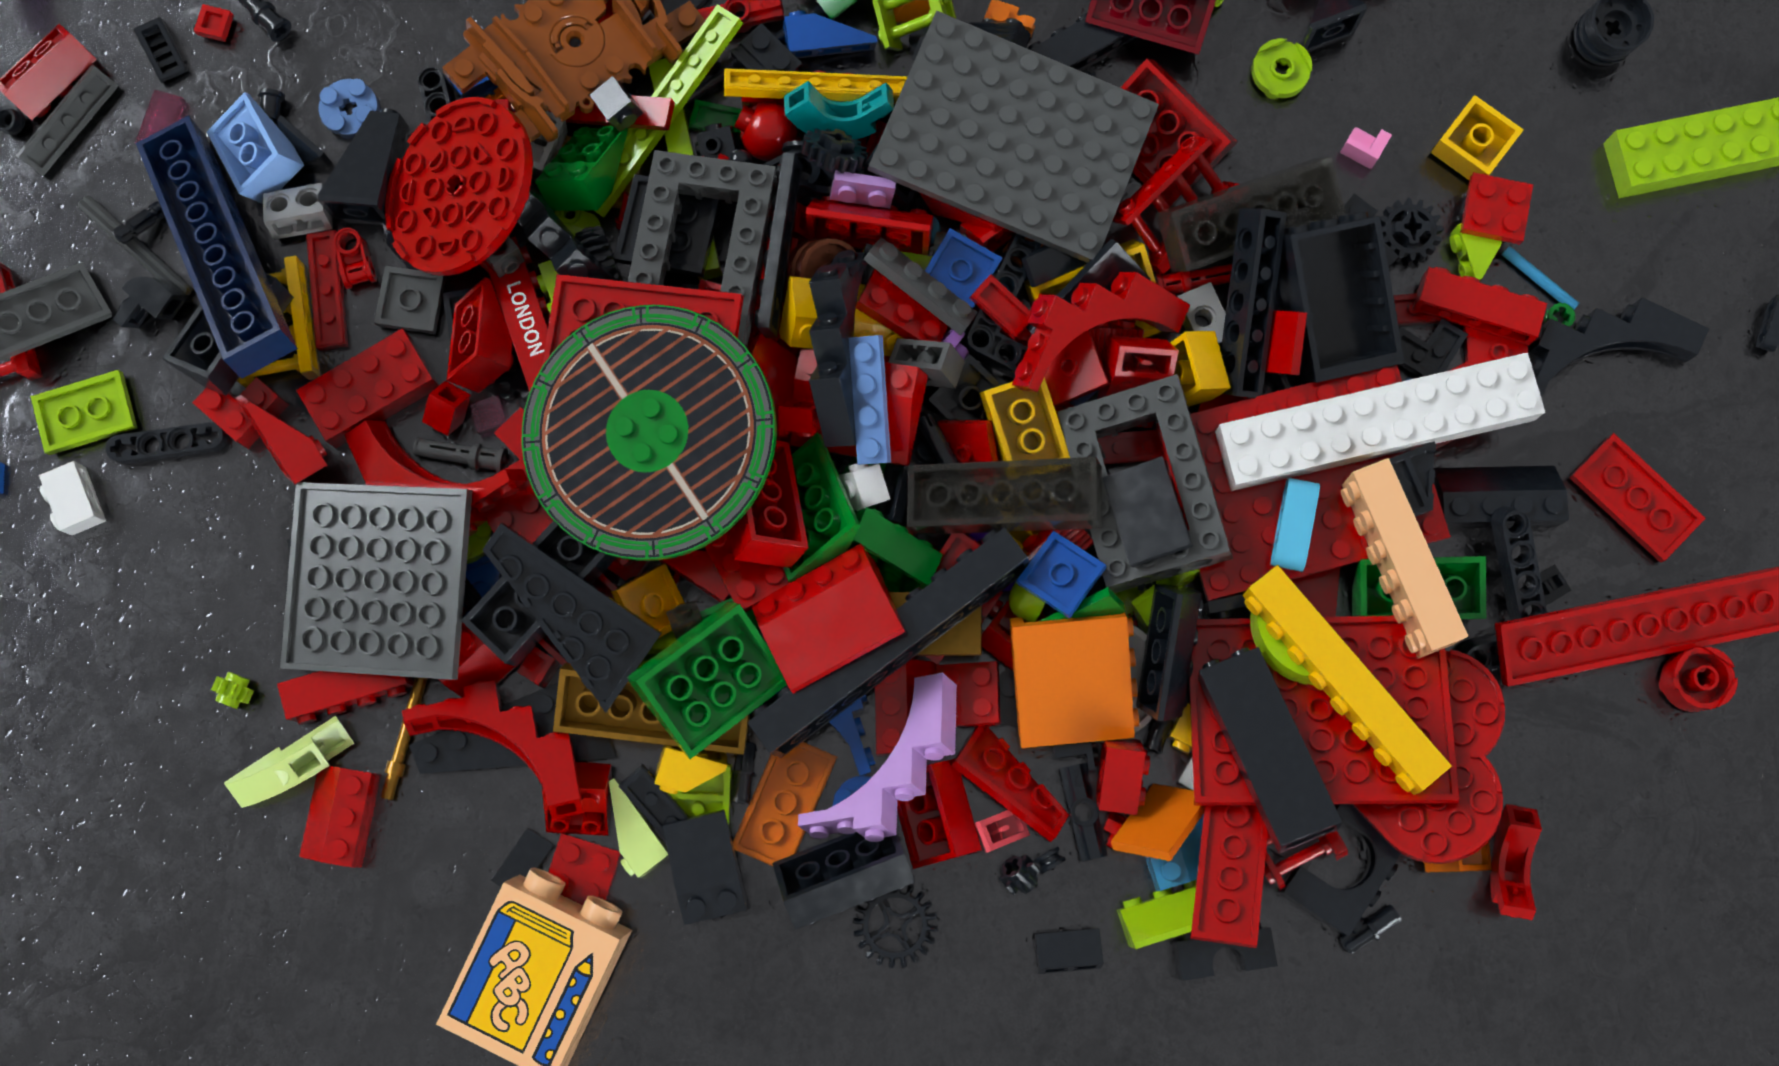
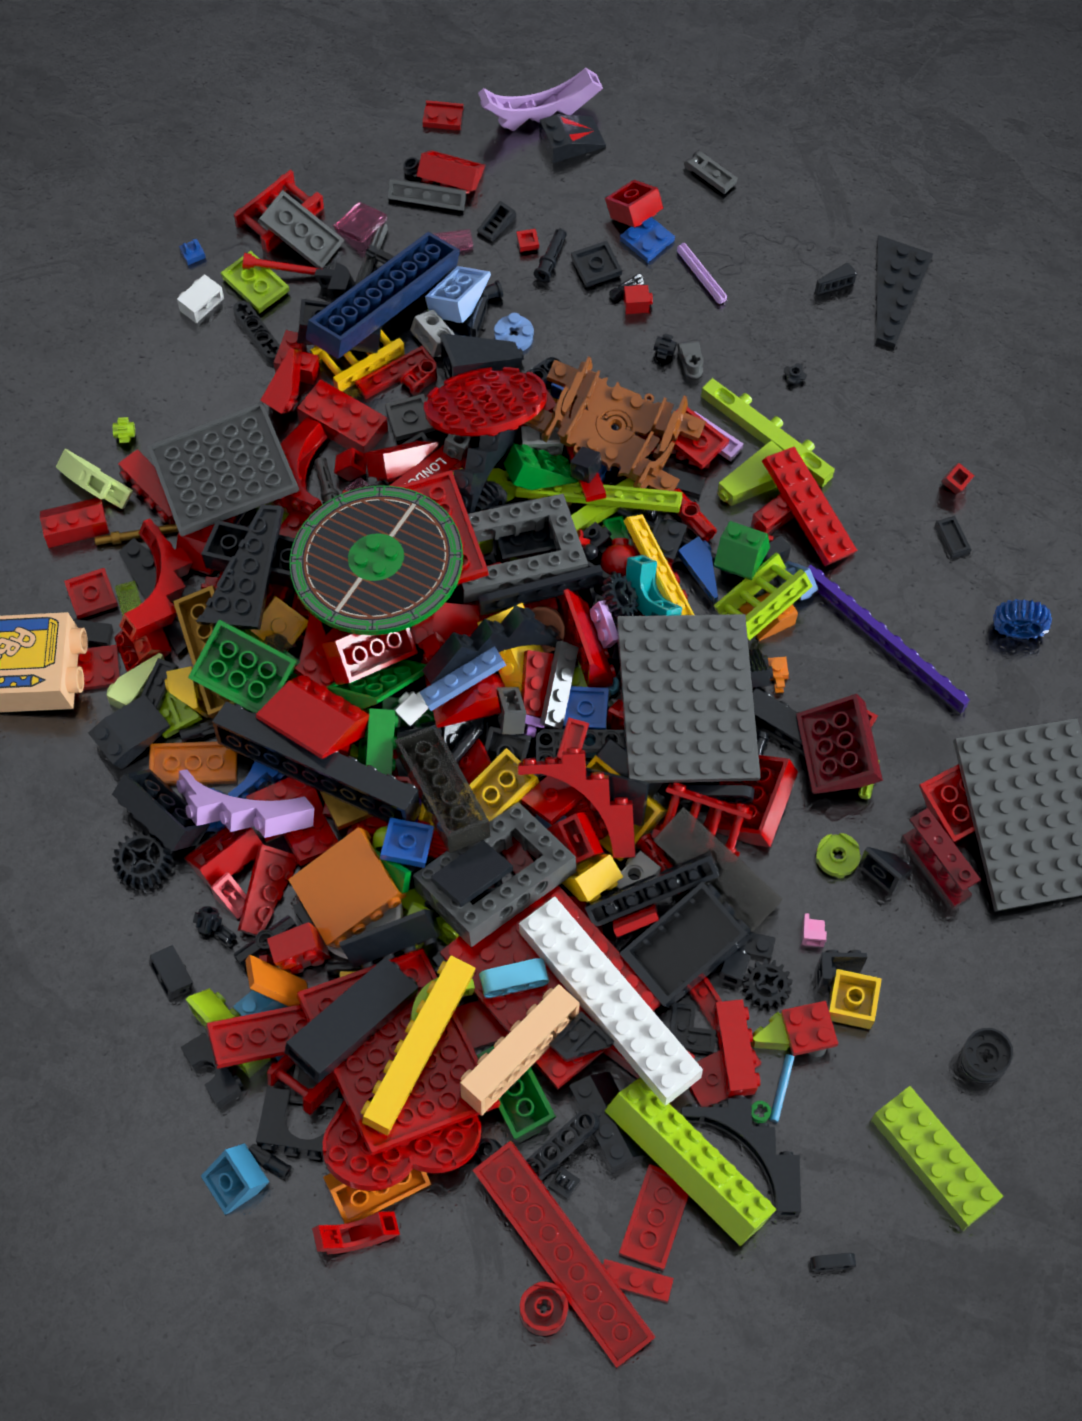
camera: 60 degrees right, 15 degrees down
none -> red plate [64,568,118,620]
none -> clear neon green tile [114,580,141,615]
none -> dark azure slope [201,1143,269,1215]
none -> red piece [242,253,321,276]
none -> clear pink tile [333,202,388,243]
none -> red plate [603,1259,674,1303]
none -> lime brick [605,1077,777,1246]
none -> black beam [670,785,755,803]
none -> black bracket [816,950,868,993]

